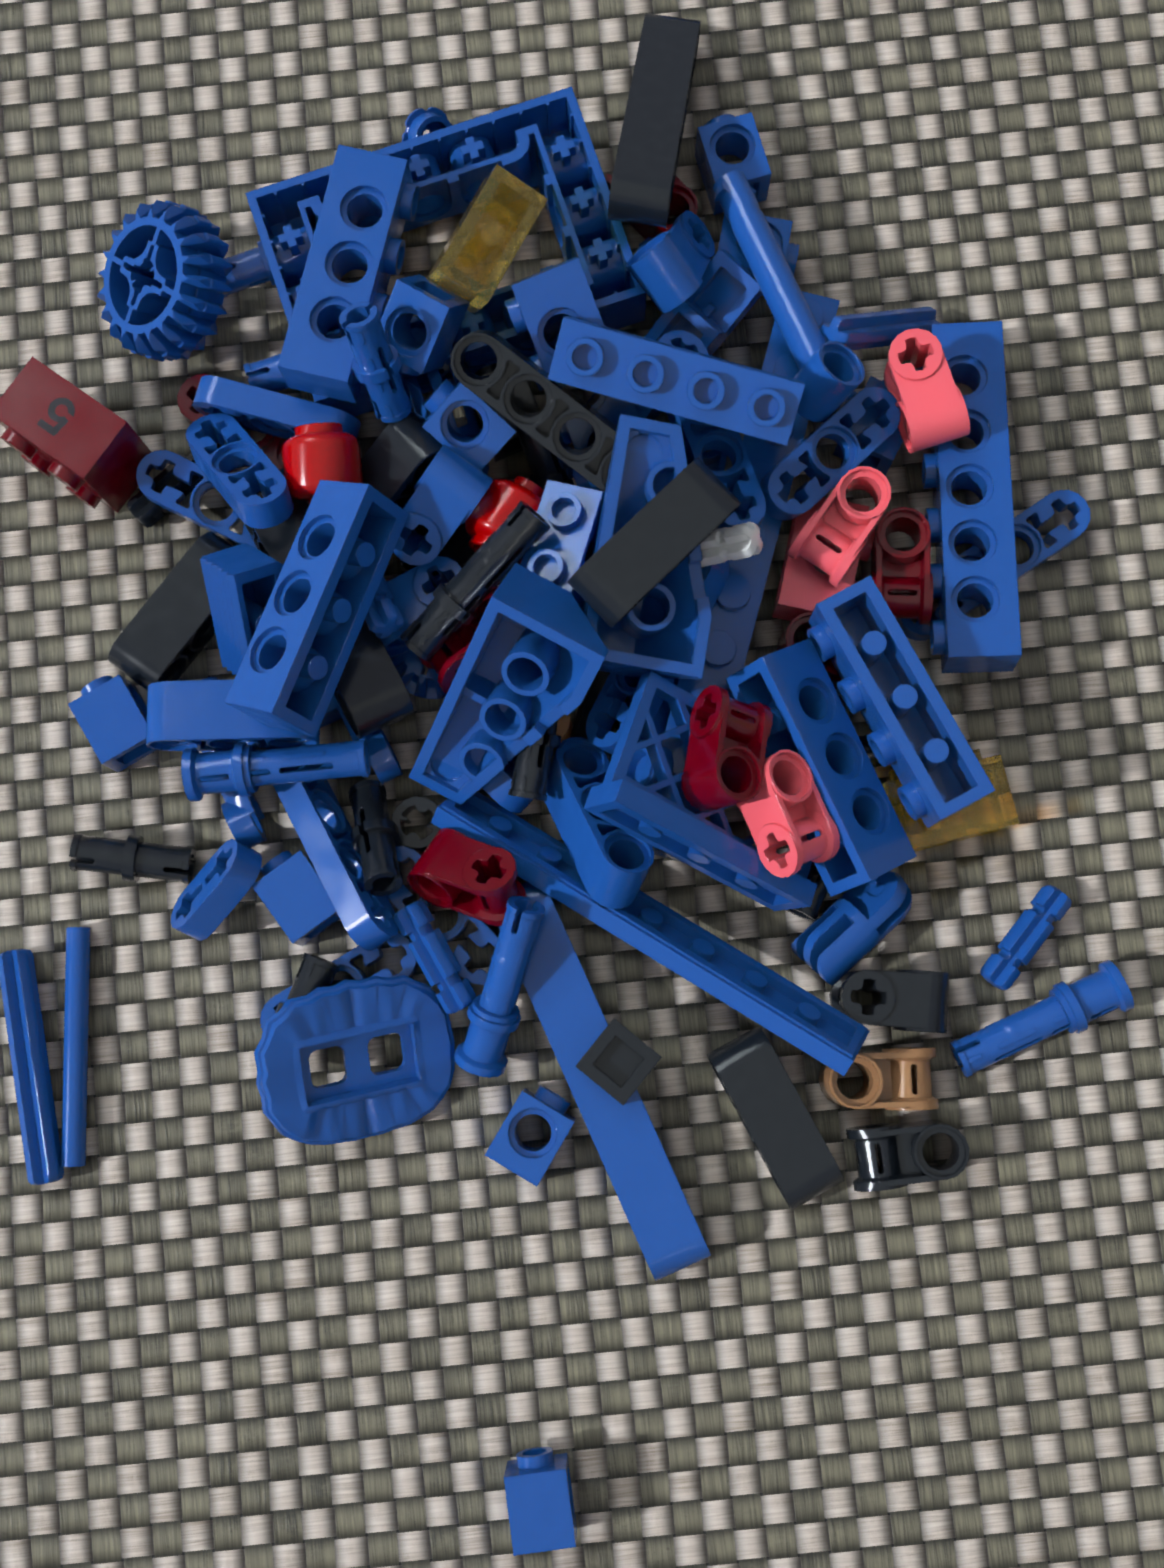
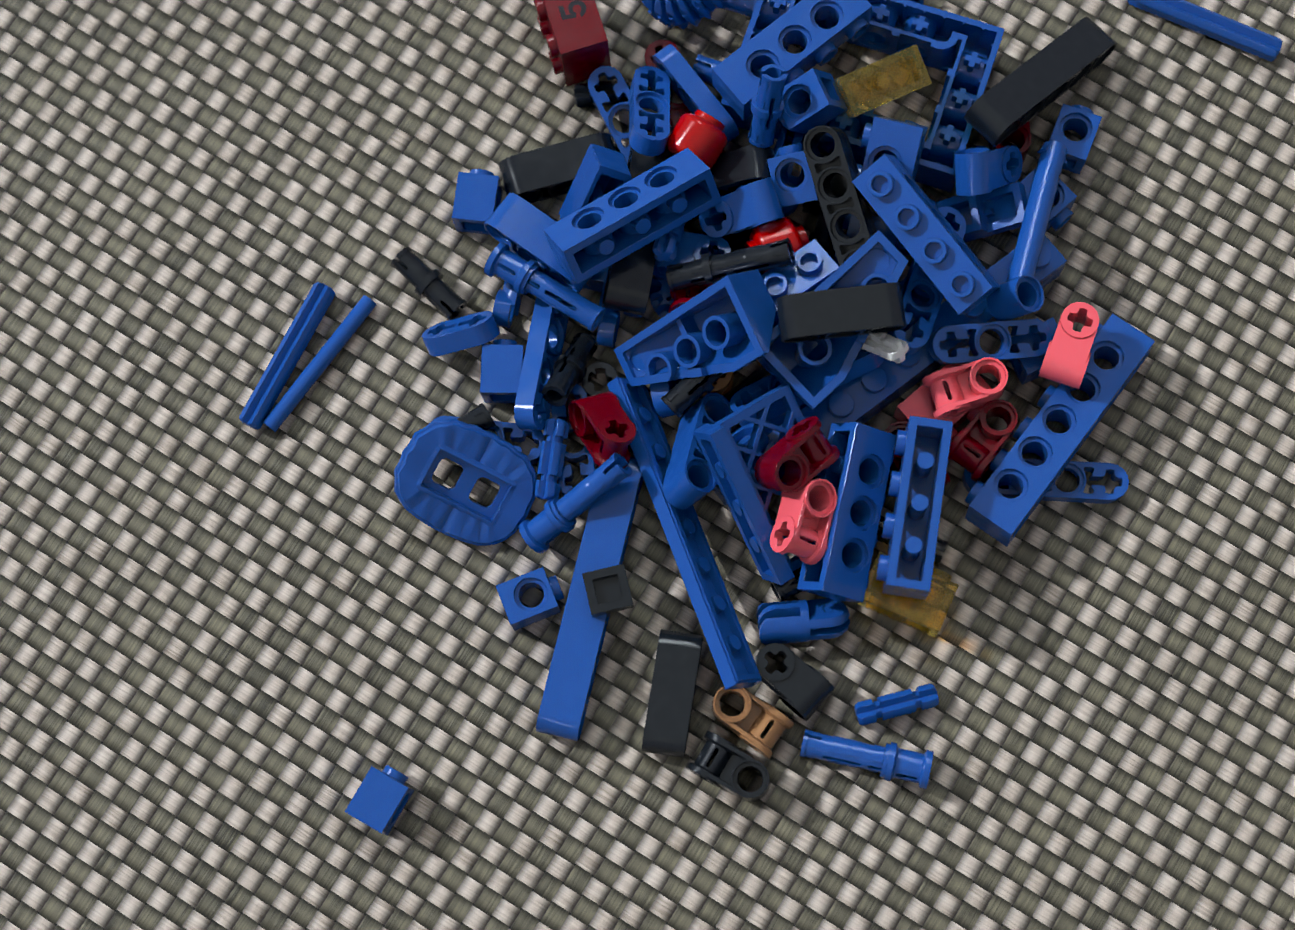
camera: 40 degrees right, 5 degrees down
blue axle [821,307,942,350] -> none

